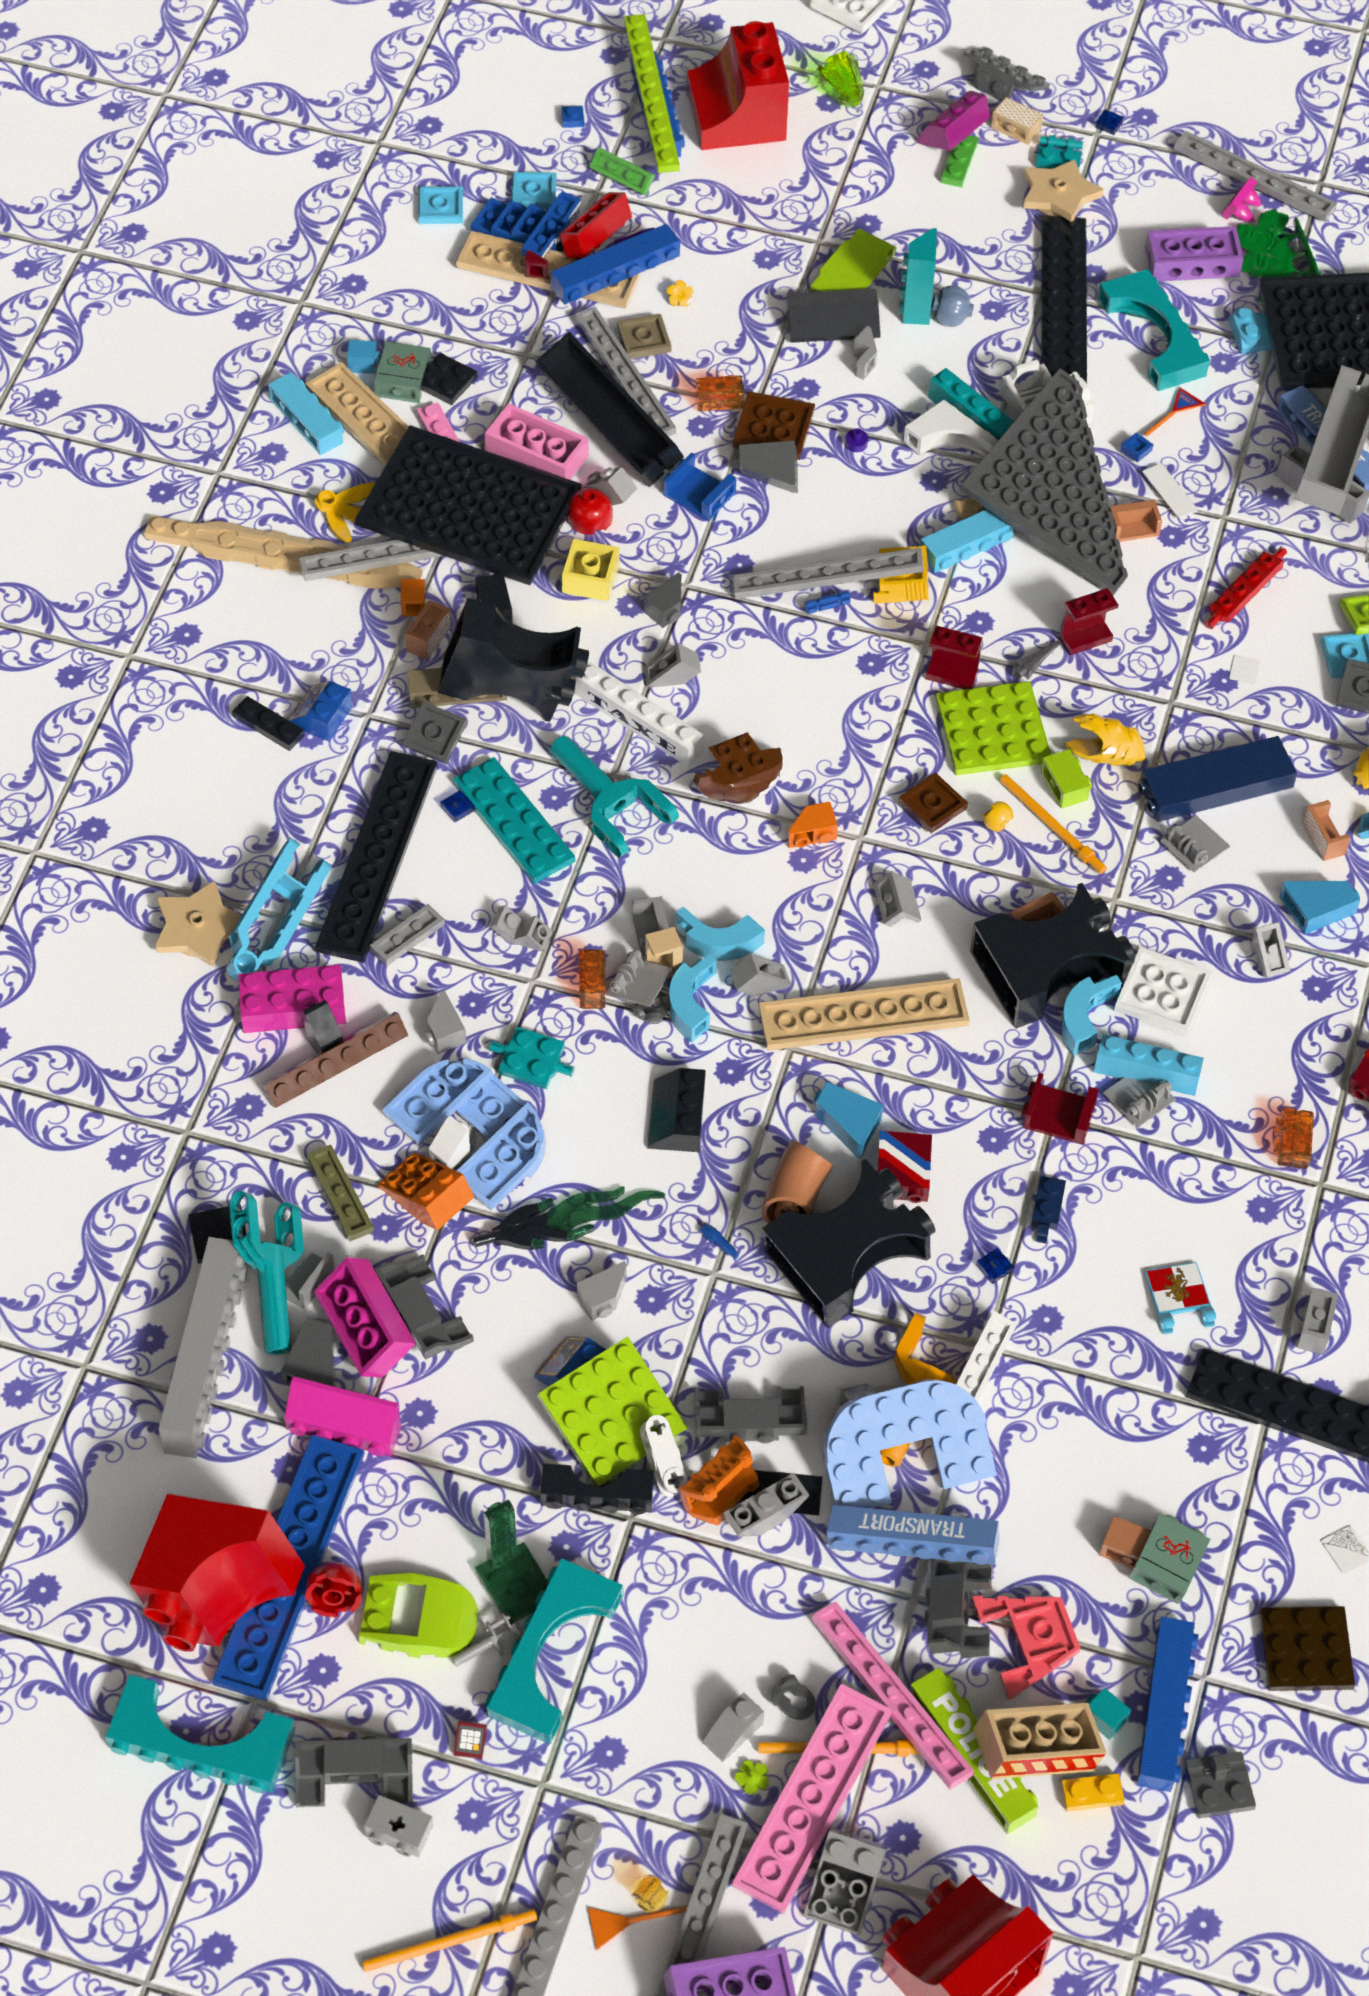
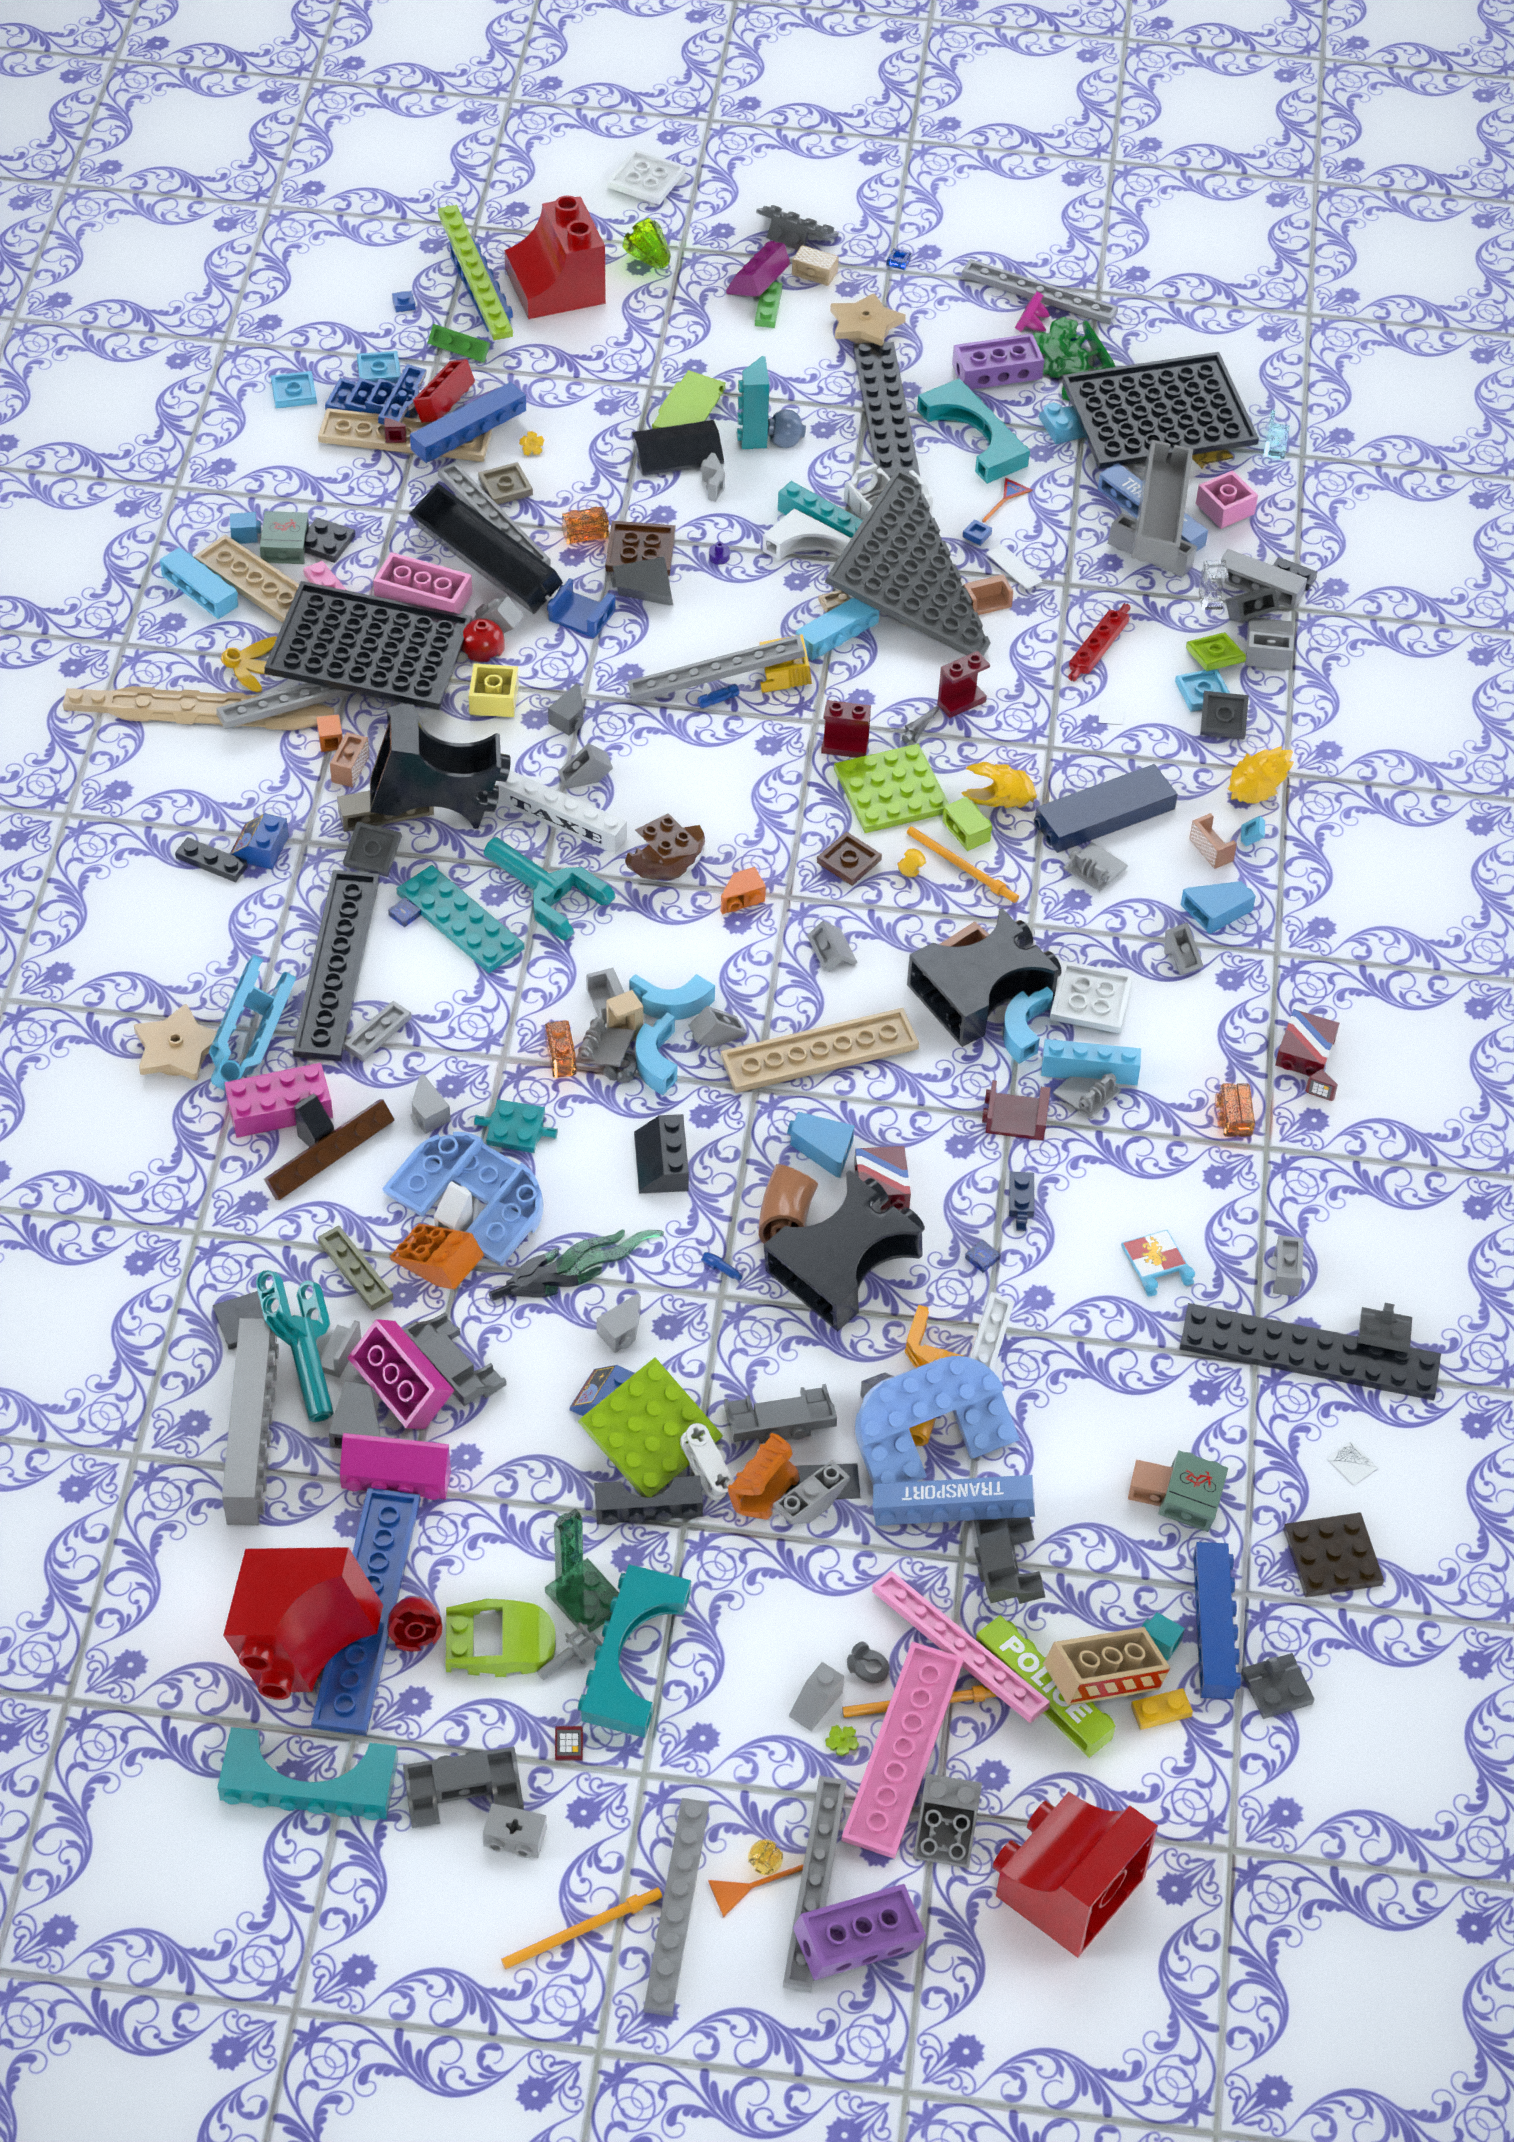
camera: 10 degrees left, 5 degrees down
light grey slope [490,905,553,951] -> none
coral wing [972,1596,1081,1700] -> none
teal plate [1035,135,1084,169] -> none

